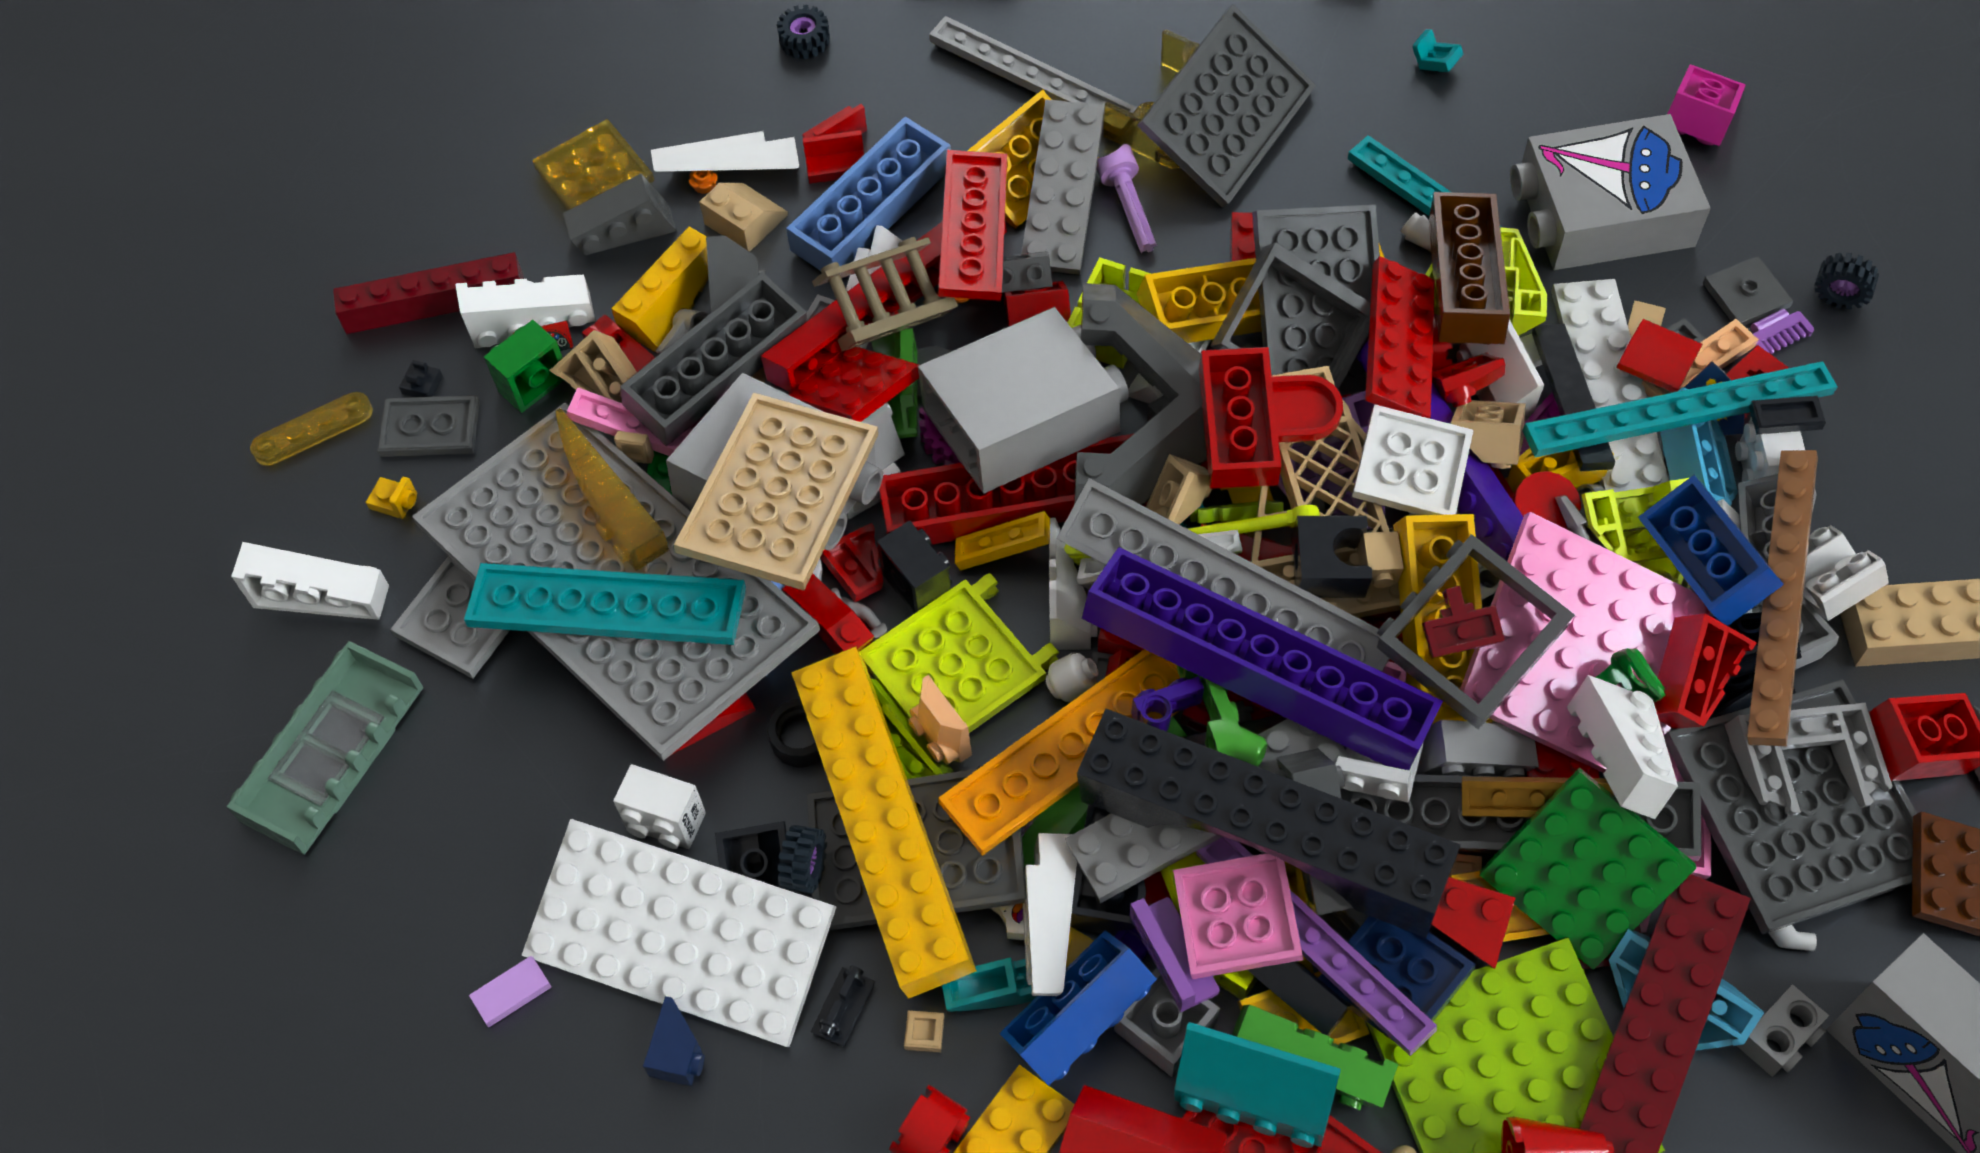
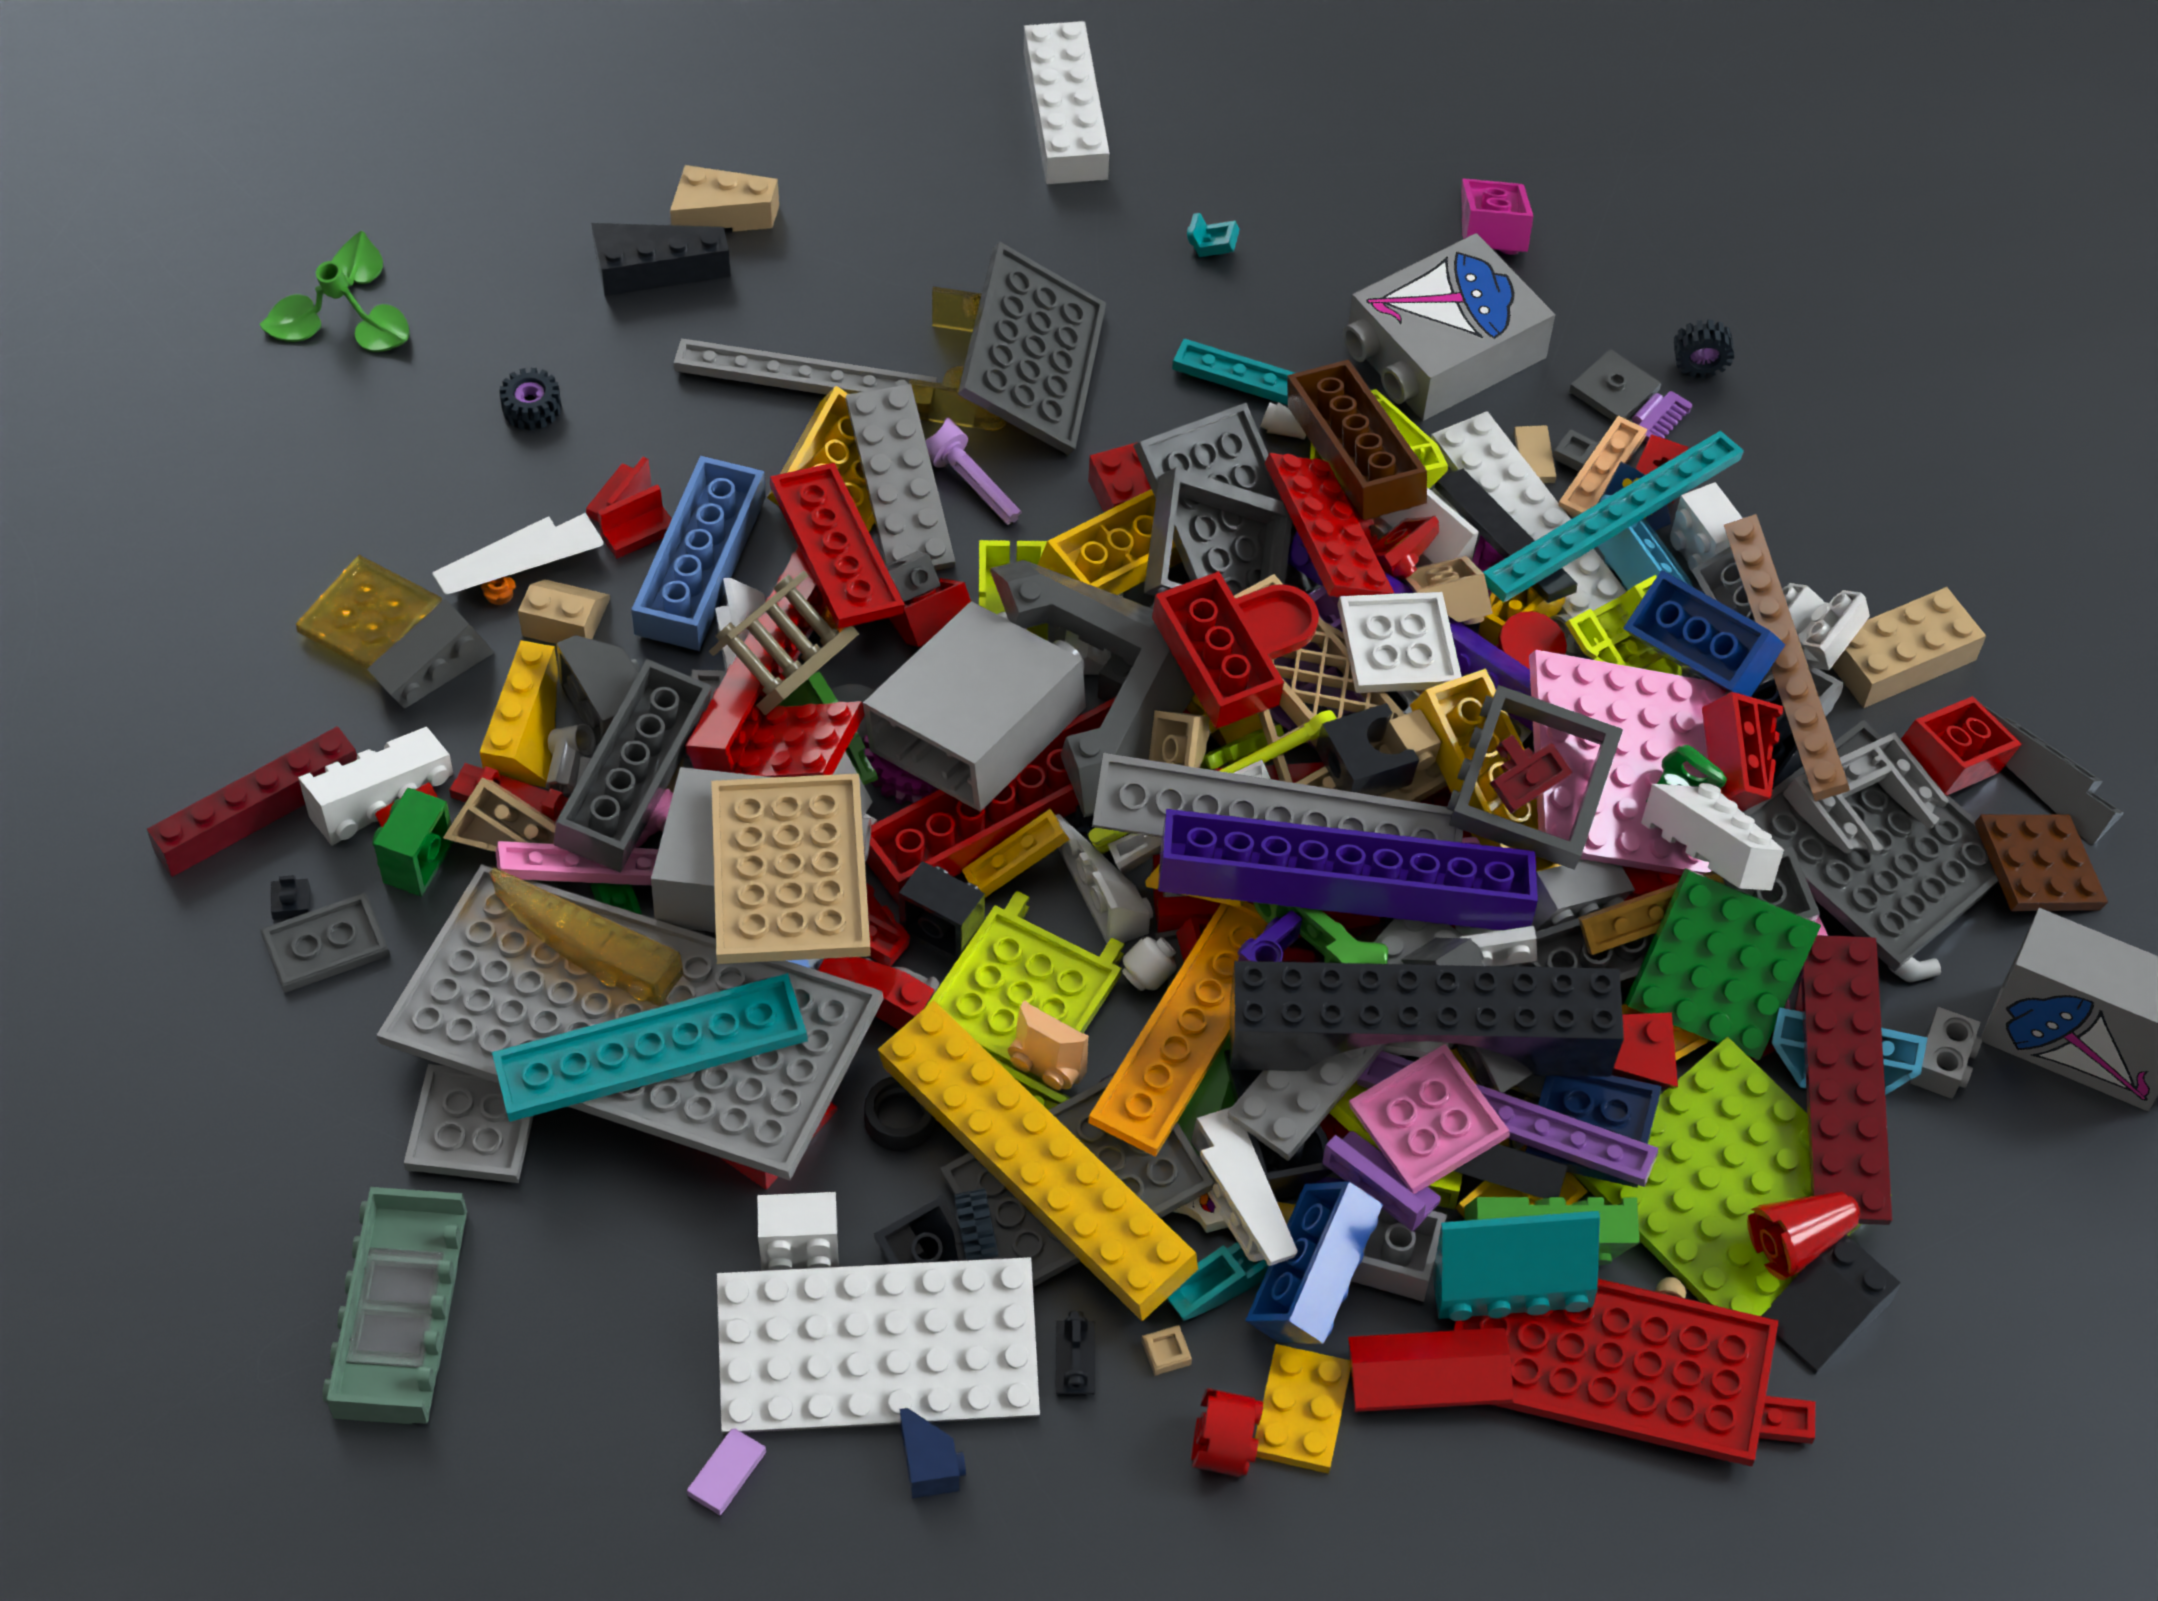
camera: 30 degrees left, 5 degrees down
white wedge [231,542,389,620] -> none
clear yellow plate [250,392,373,466] -> none
yellow bracket [365,476,418,519] -> none
tan tile [614,431,655,464] -> none
light grey bar [1555,495,1590,540] -> none
red slope [1616,319,1703,392] -> none
black tile [1749,396,1826,435] -> none

